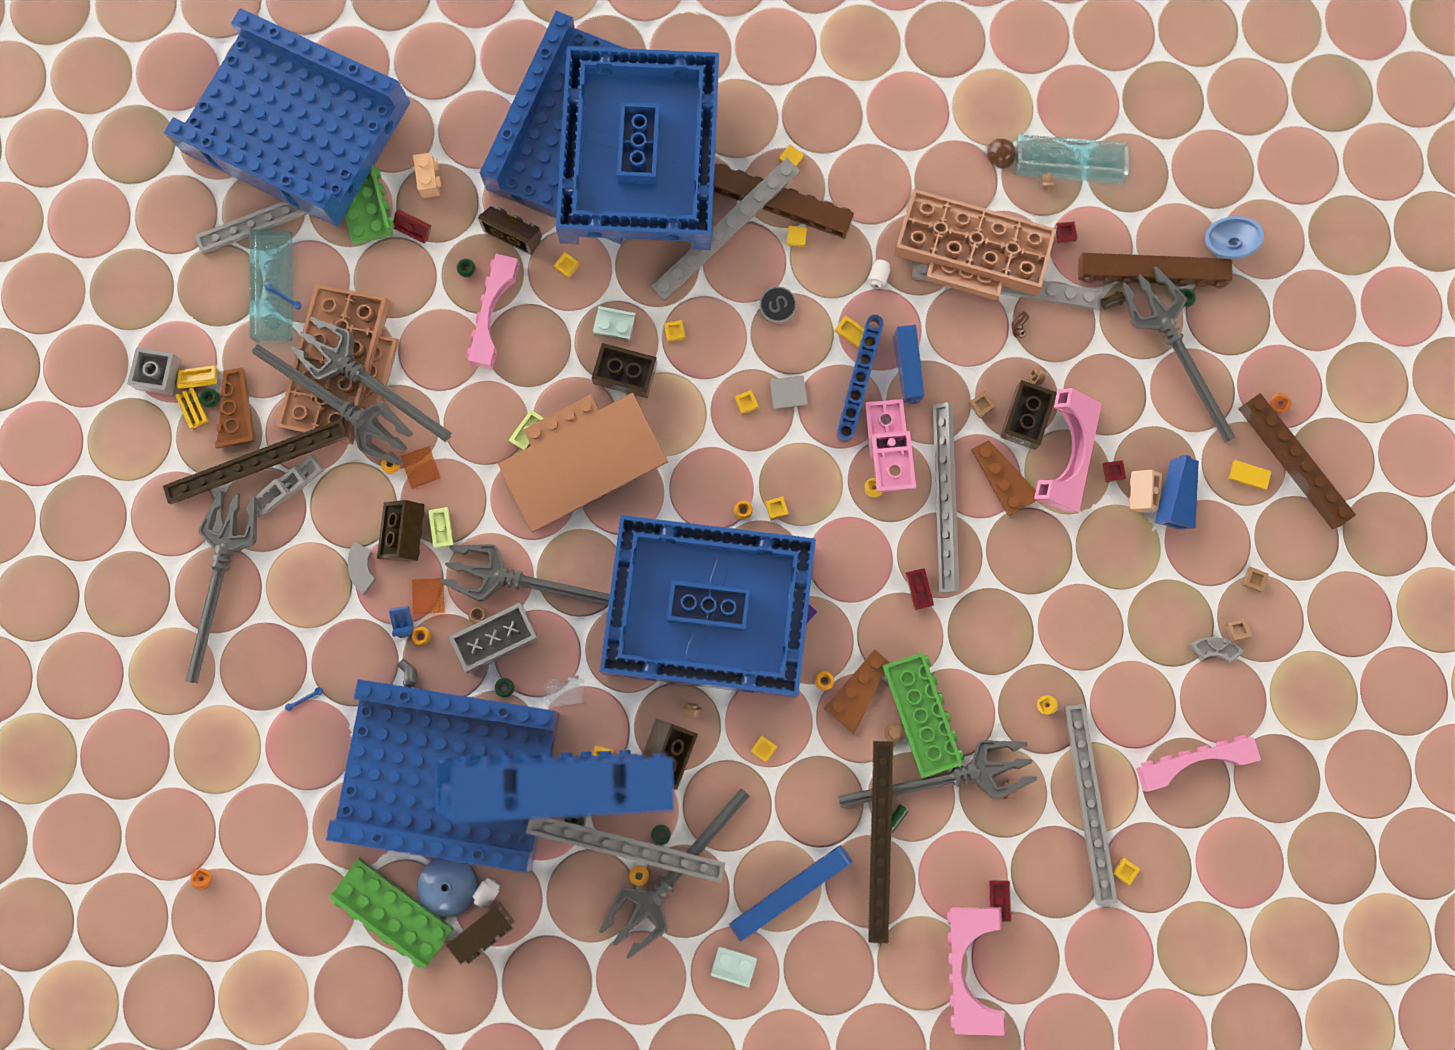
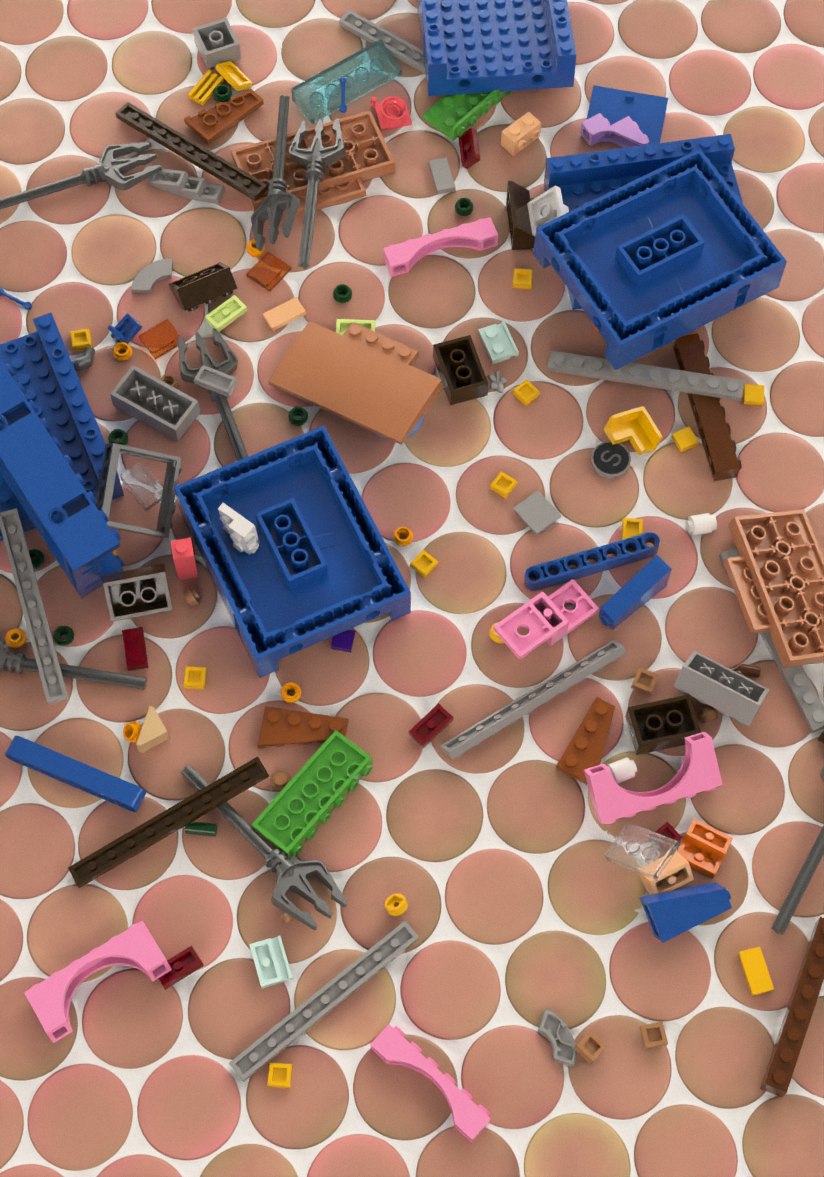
camera: 60 degrees right, 15 degrees down
none -> yellow tile [70,329,92,351]
none -> dark grey window [96,443,182,538]
none -> dark red plate [122,627,149,671]
none -> light orange plate [123,721,142,743]
none -> tan slope [136,706,170,753]
none -> coral slope [170,538,199,580]
none -> light grey tile [193,365,238,398]
none -> white plate [218,503,260,555]
none -> light aqua plate [249,935,293,989]
none -> light nougat tile [263,297,306,331]
none -> dark green plate [288,406,308,426]
none -> dark green plate [333,284,352,303]
none -> coral hat [370,96,412,130]
none -> light grey tile [428,157,456,195]
none -> light grey plant [487,370,508,393]
none -> white plate [527,185,569,236]
none -> lavender arch [580,113,650,148]
none -> blue piece [581,85,668,145]
none -> yellow panel [604,406,663,455]
none -> clear tile [604,822,680,880]
none -> white brick [607,757,637,784]
none -> light grey brick [673,651,770,726]
none -> orange slope [677,819,733,879]

